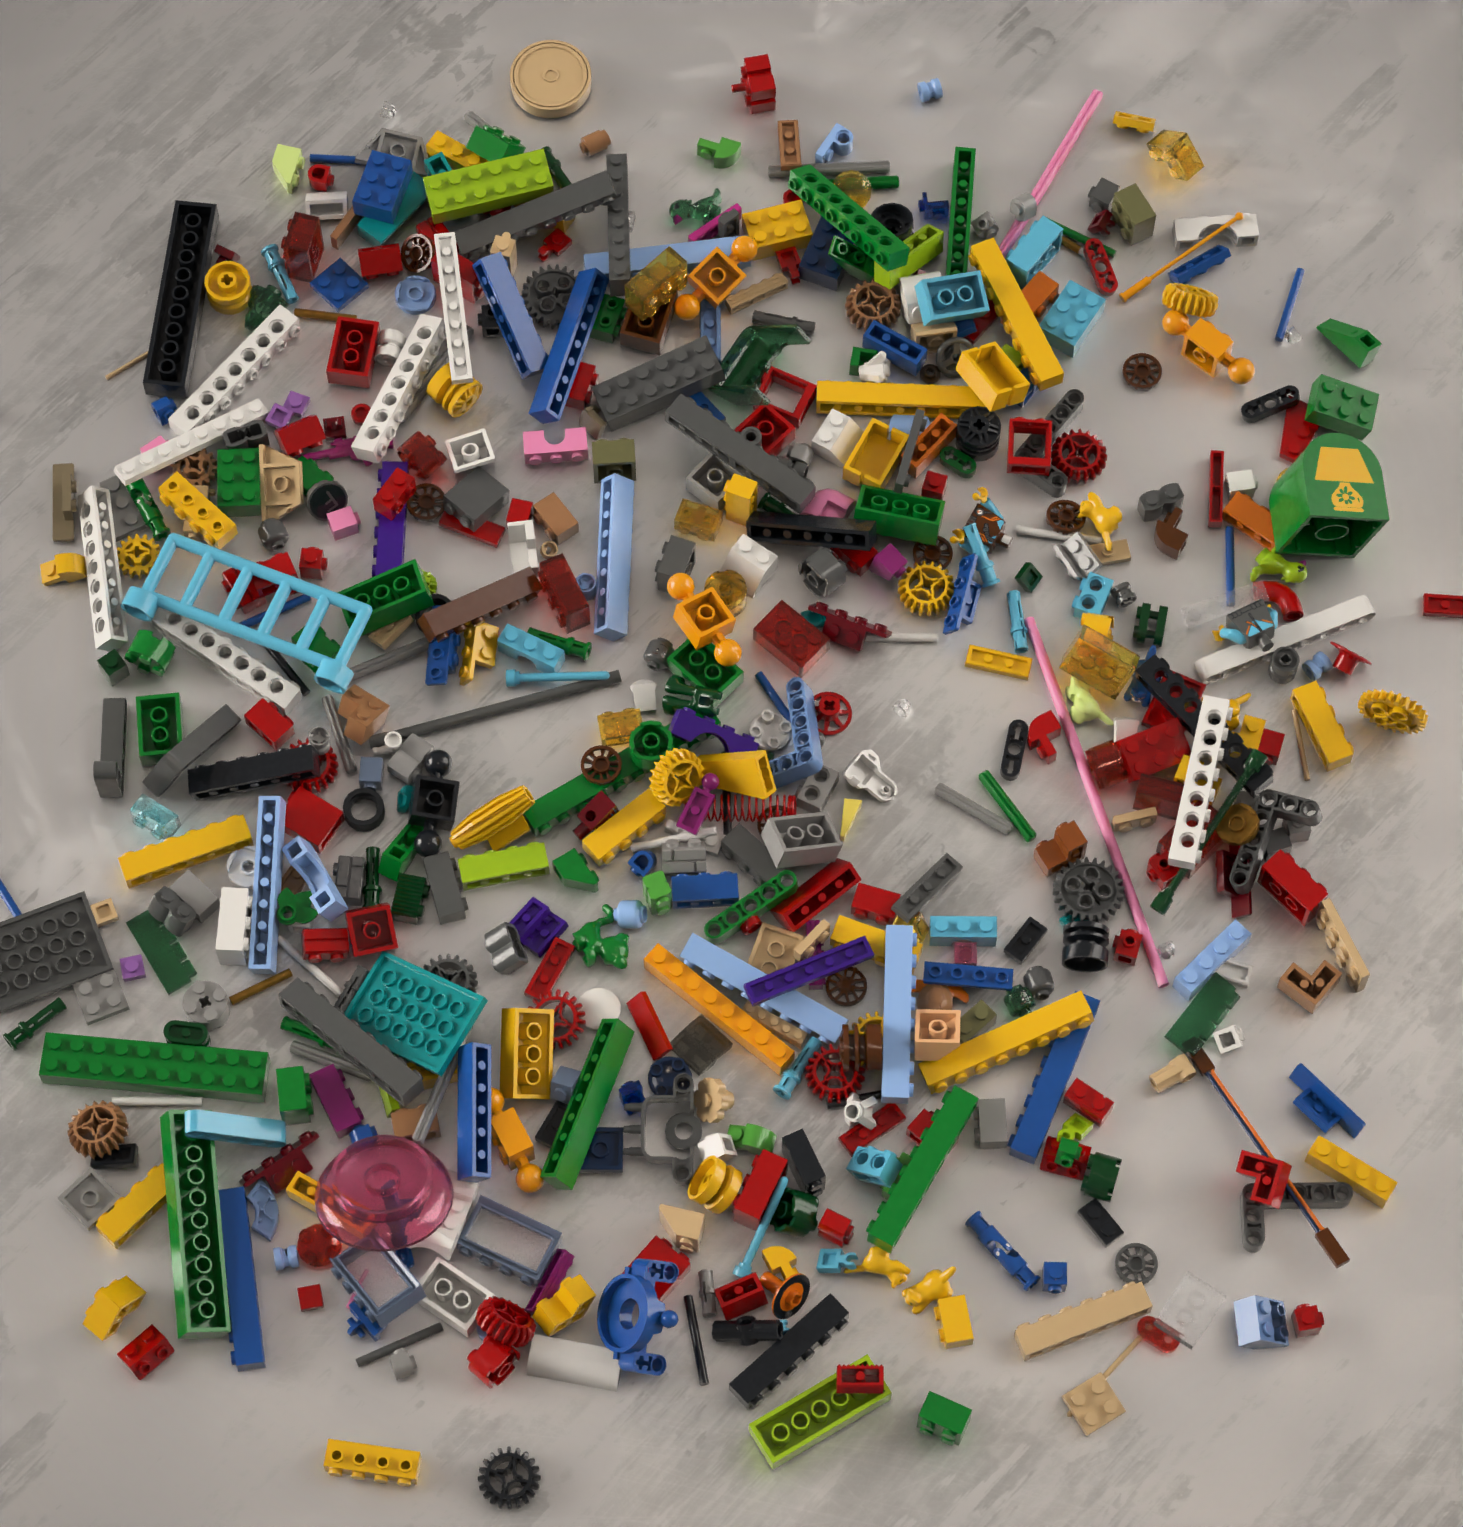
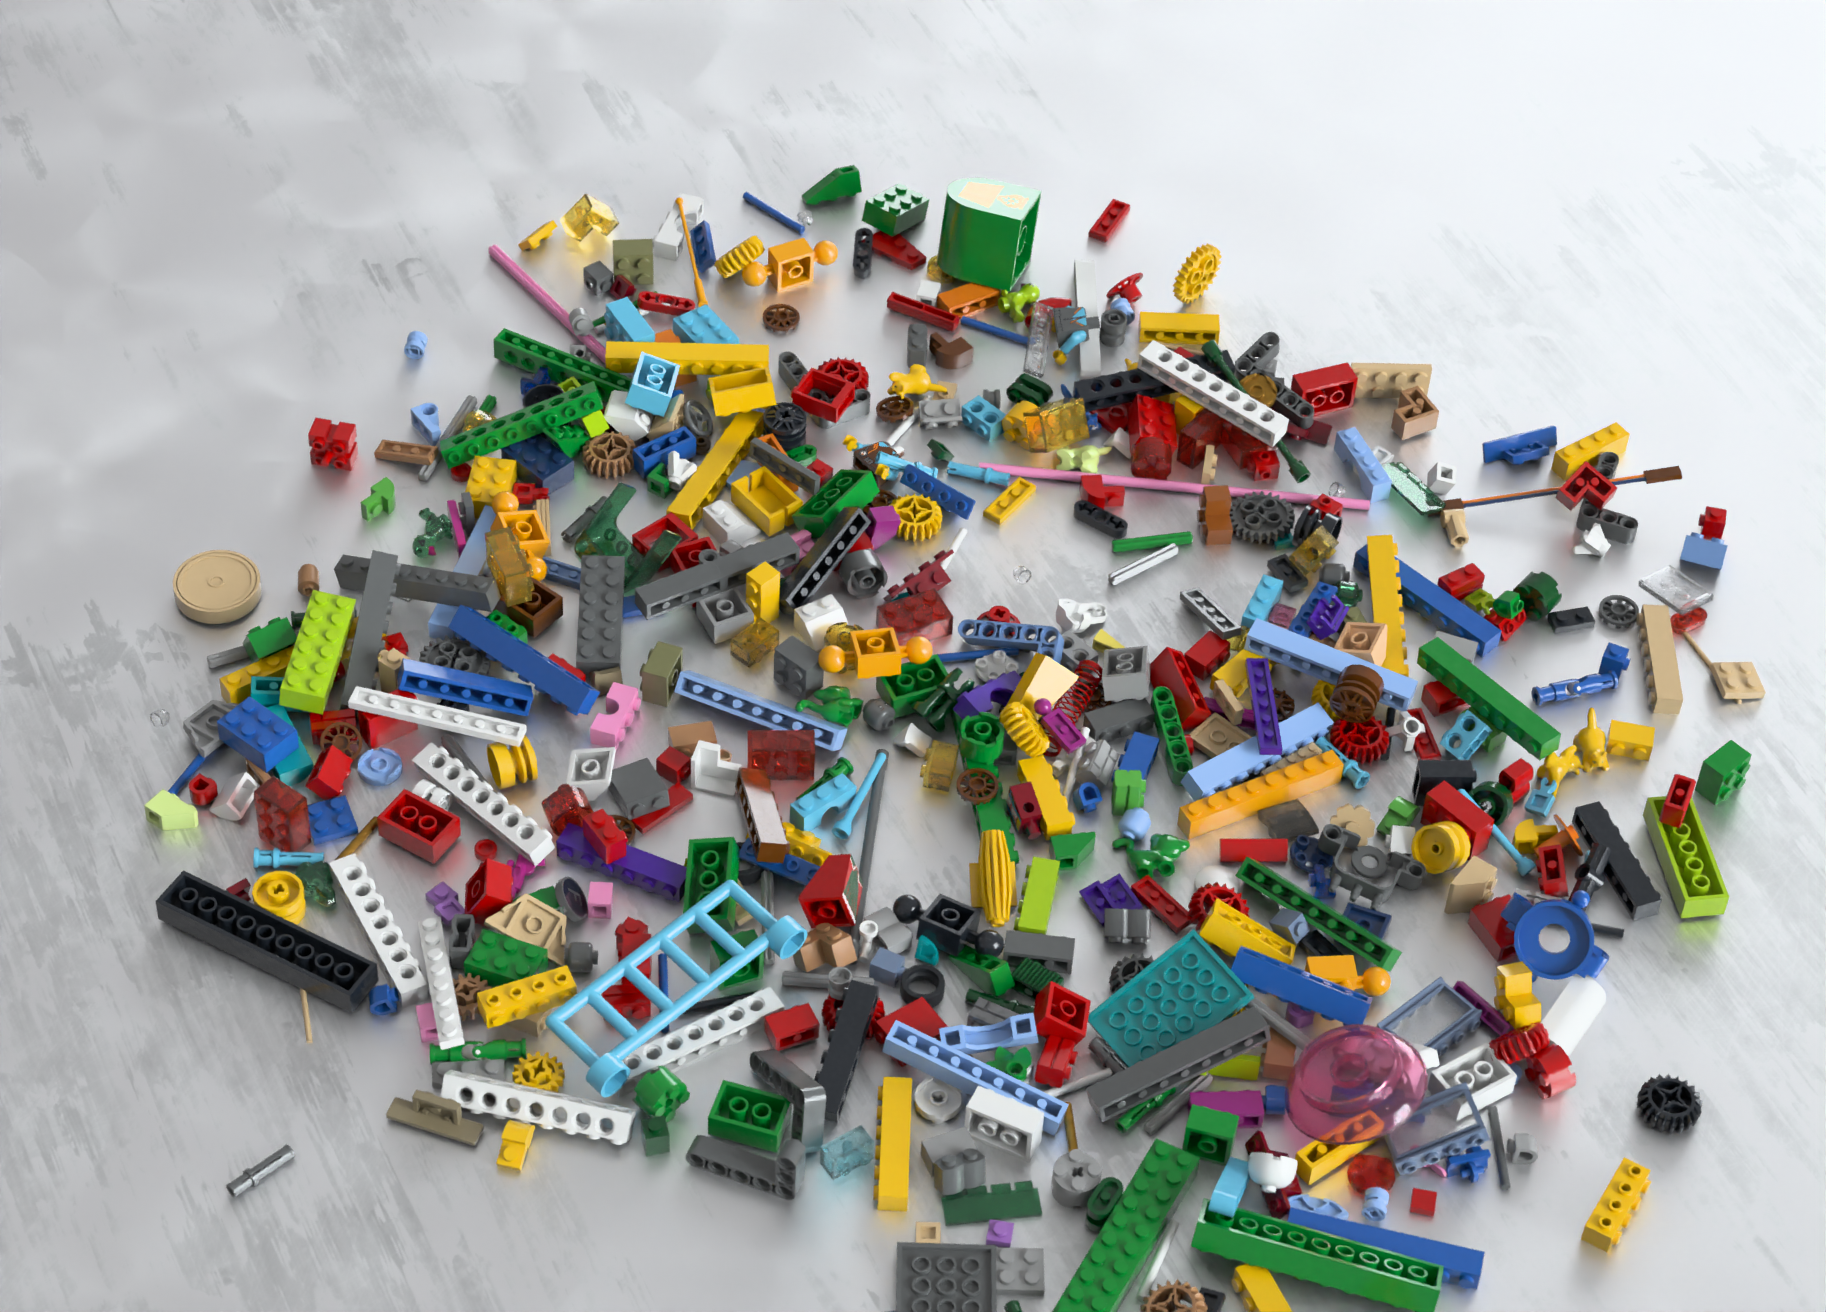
camera: 70 degrees left, 20 degrees down
none -> green animal [795,685,863,728]
none -> red slope [798,854,863,929]
none -> white cylinder [1248,1152,1298,1193]
none -> clear yellow brick [1288,525,1339,576]
none -> dark purple hinge [1306,595,1349,640]
none -> white rock [1572,523,1611,558]

